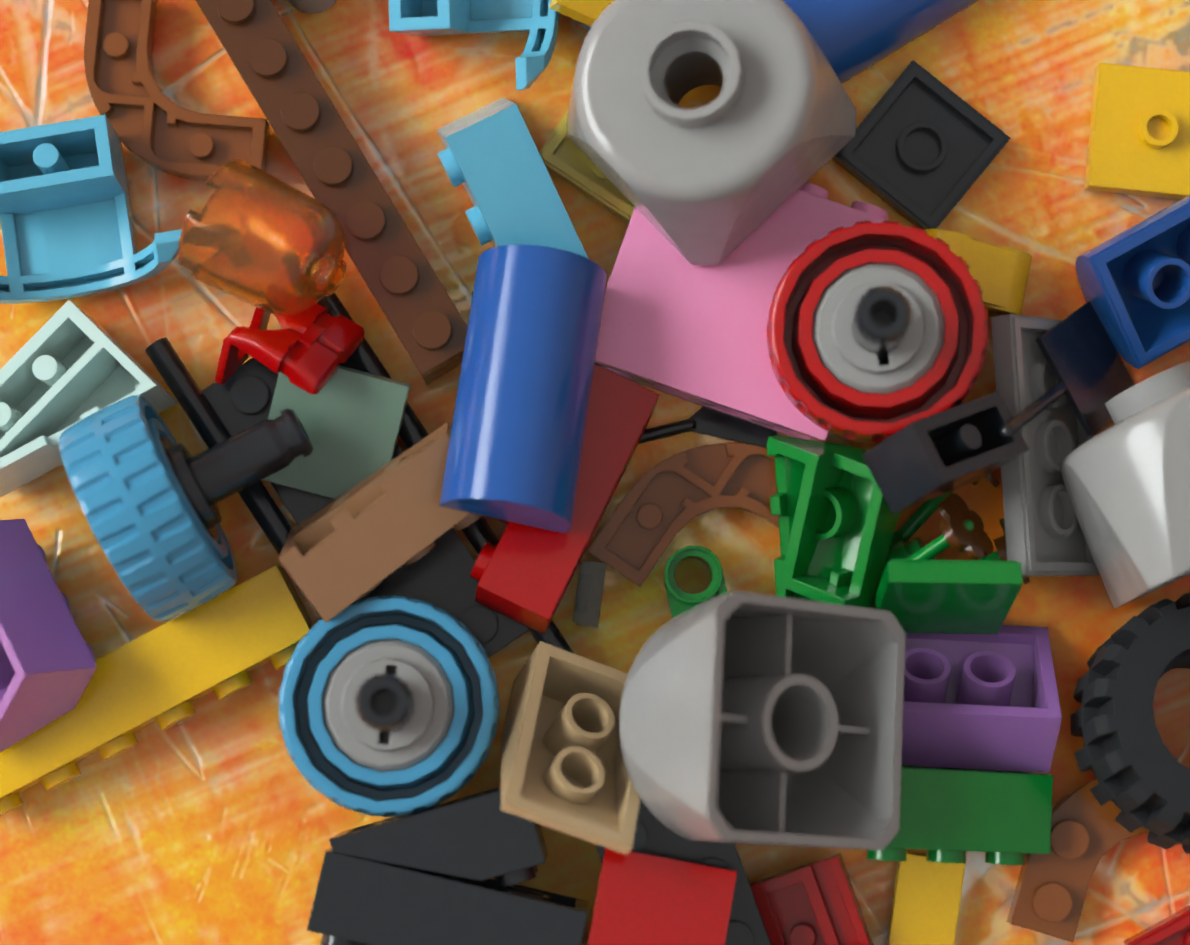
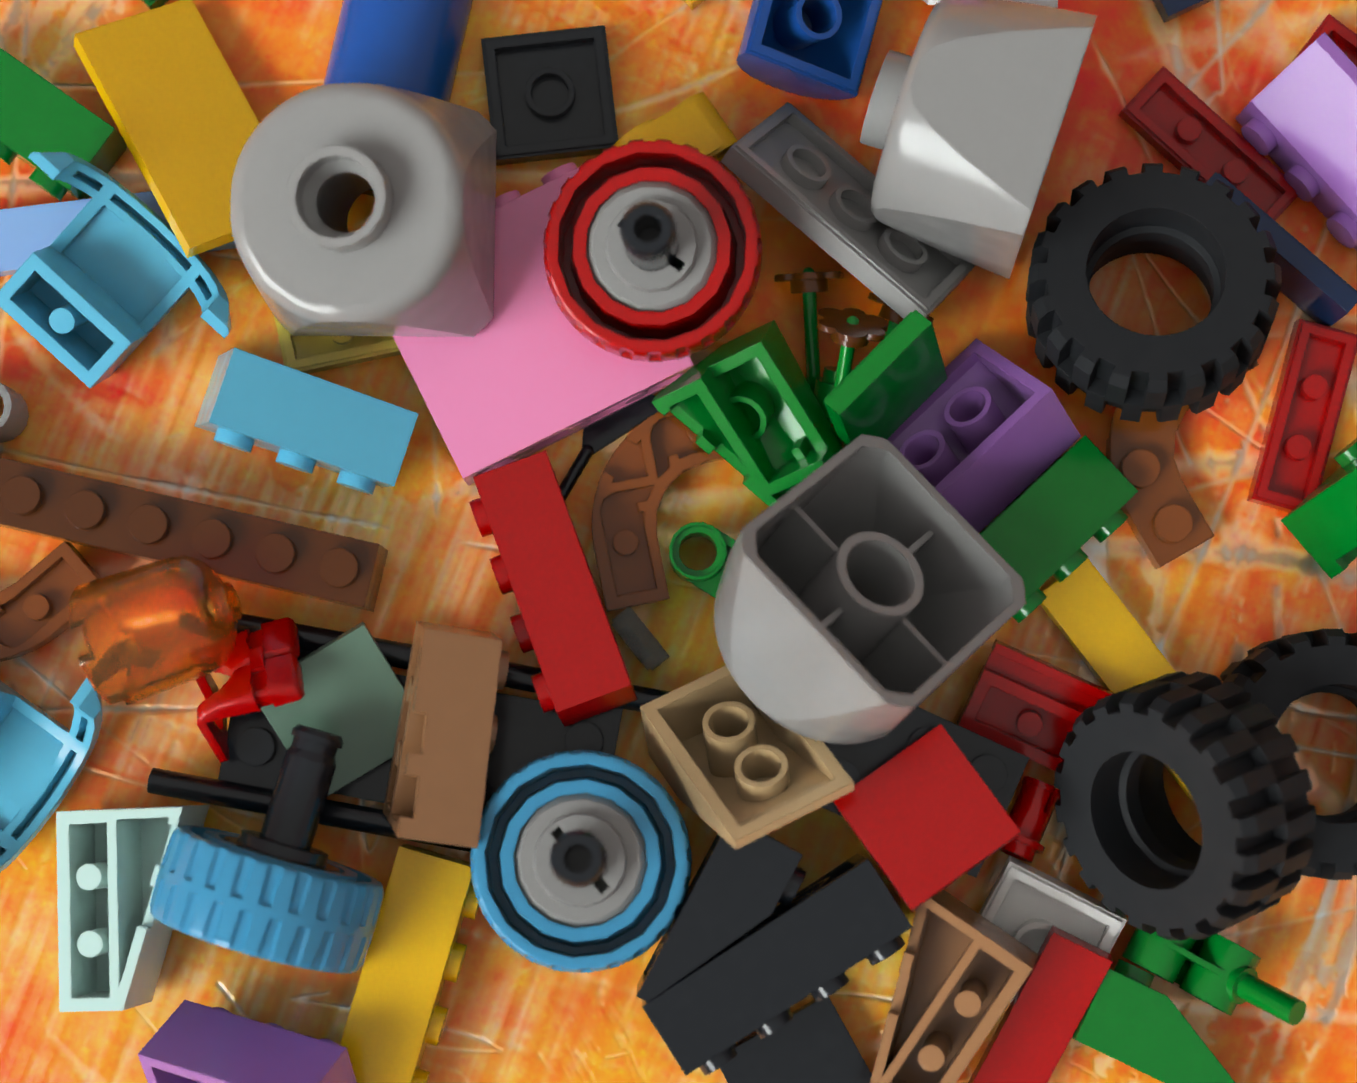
camera: 50 degrees left, 0 degrees up
blue brick [439,244,607,533] -> none
black brick [862,391,1029,514] -> none
black piece [1000,301,1135,438] -> none

